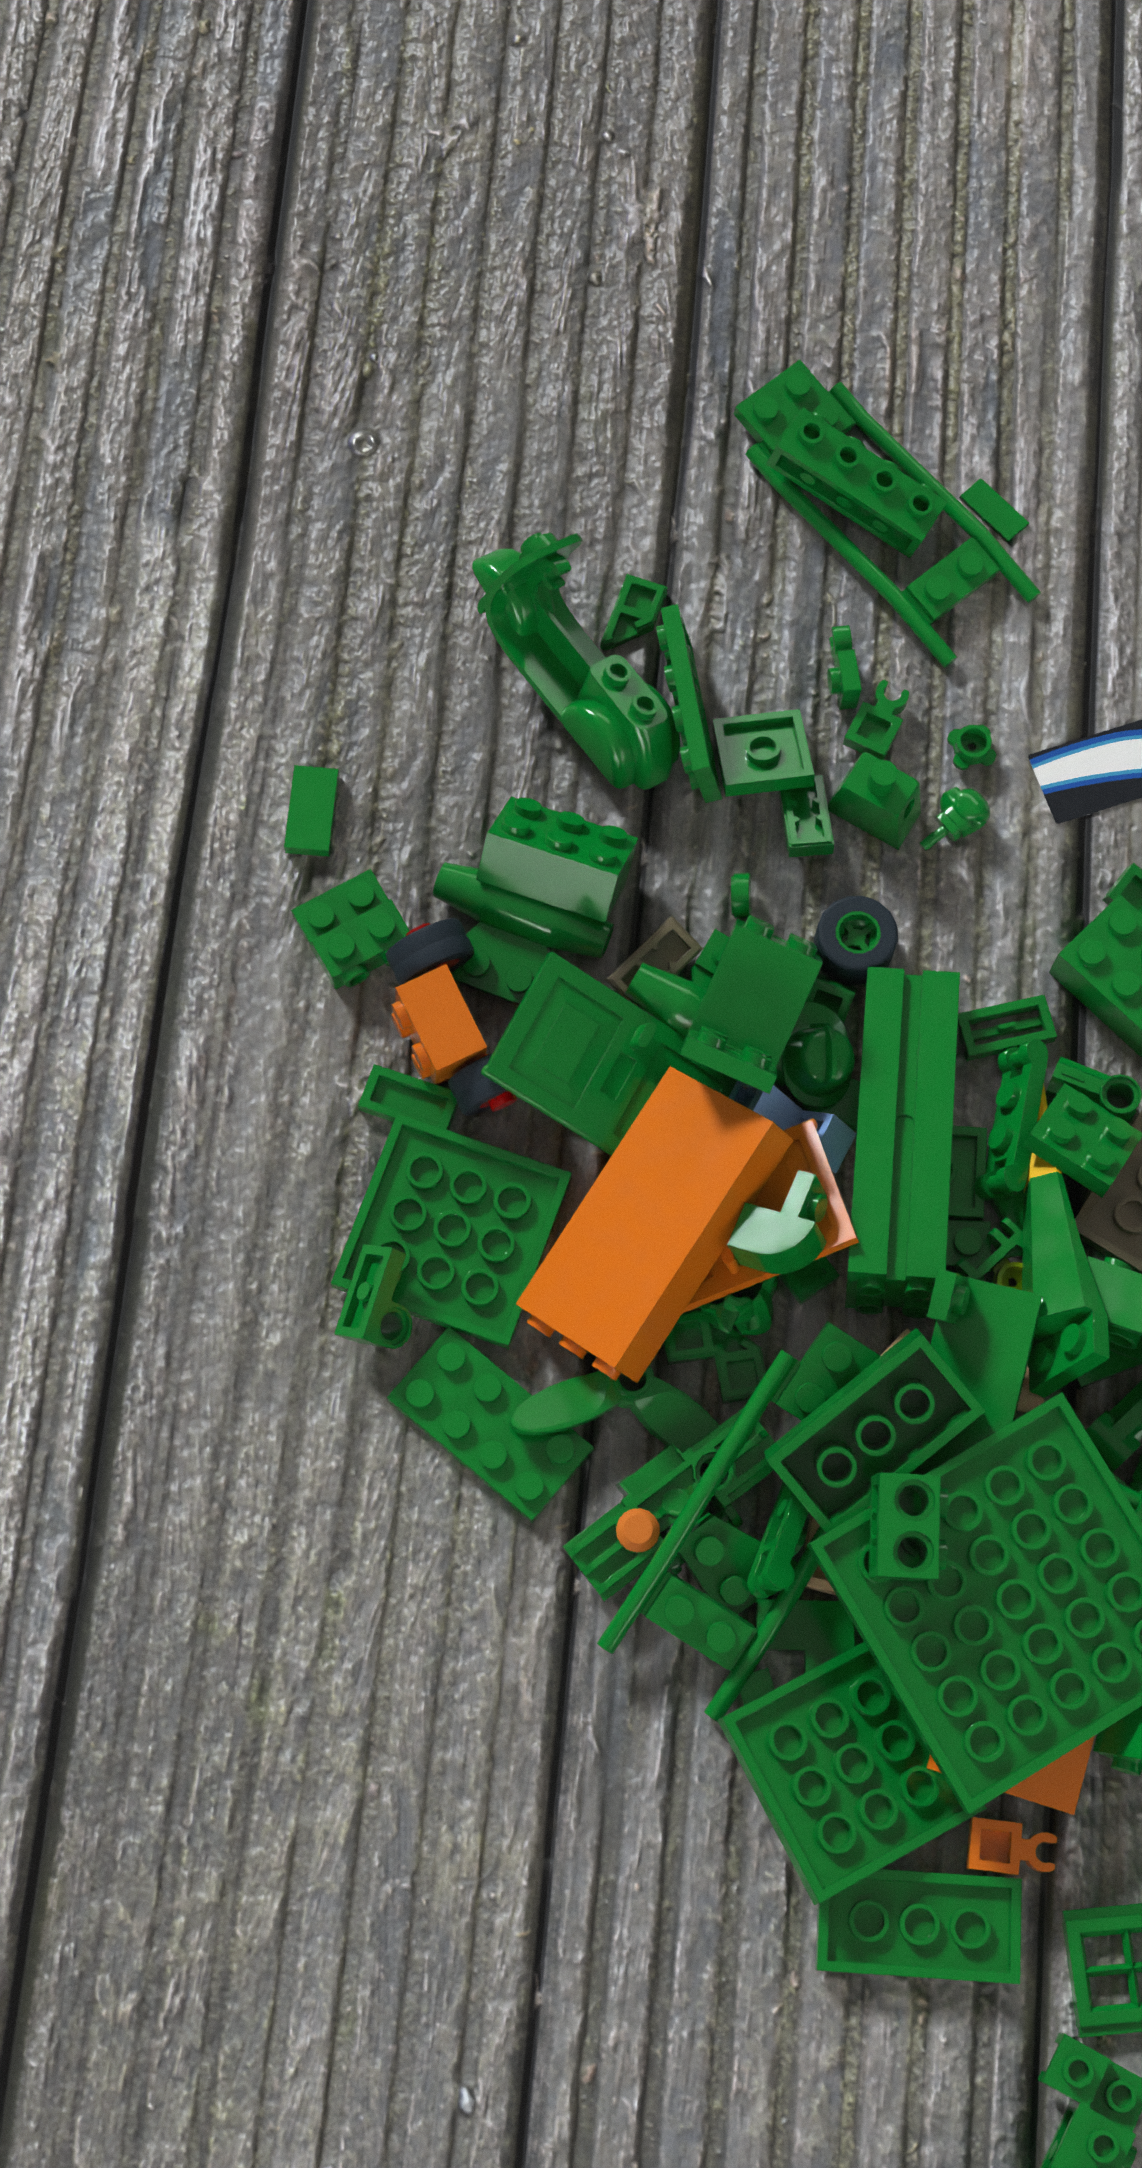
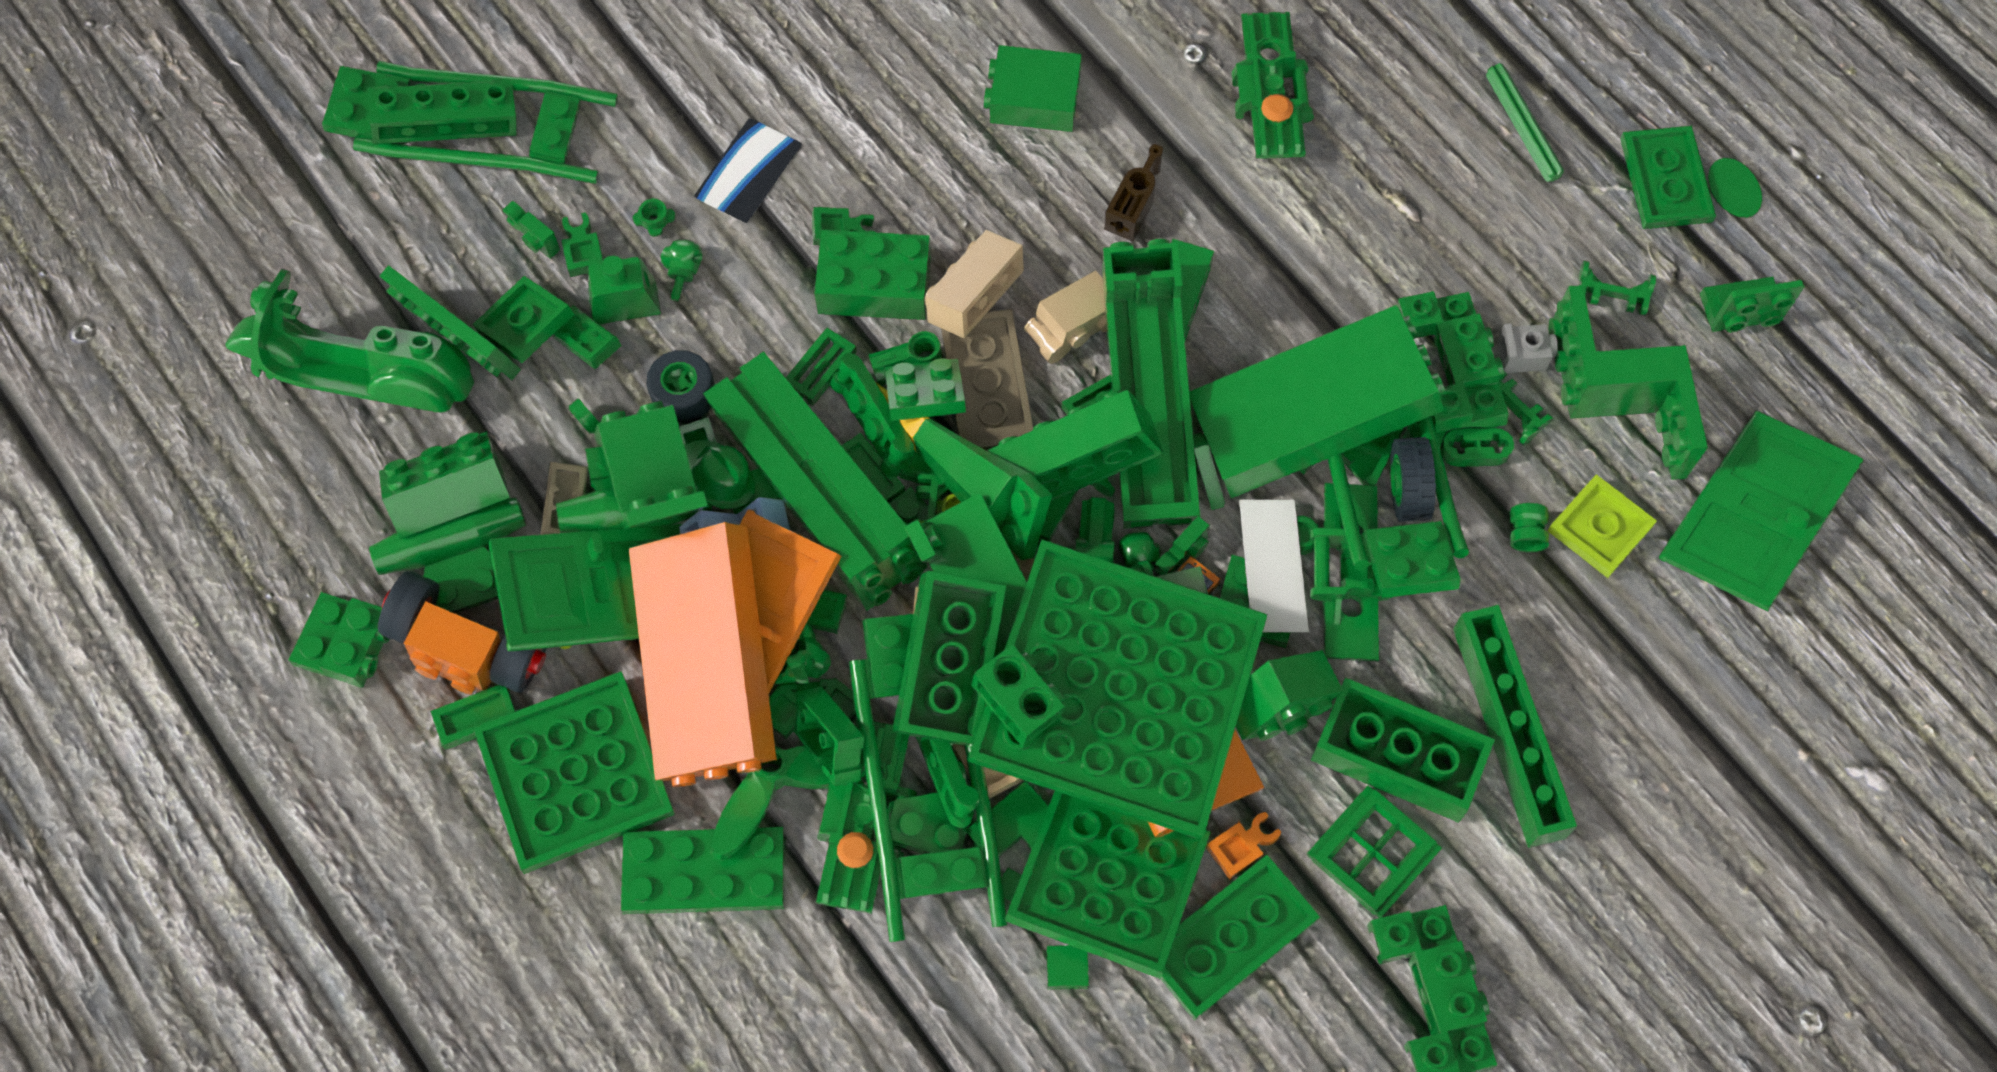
camera: 40 degrees left, 5 degrees down
green tile [284,765,340,857] -> none
green plate [334,1244,413,1349] -> none
green tile [600,574,668,651] -> none
brick [727,1170,828,1274] -> none
green window [959,478,1029,543] -> none
none -> green piece [793,687,864,786]
none -> green tile [1047,945,1089,990]

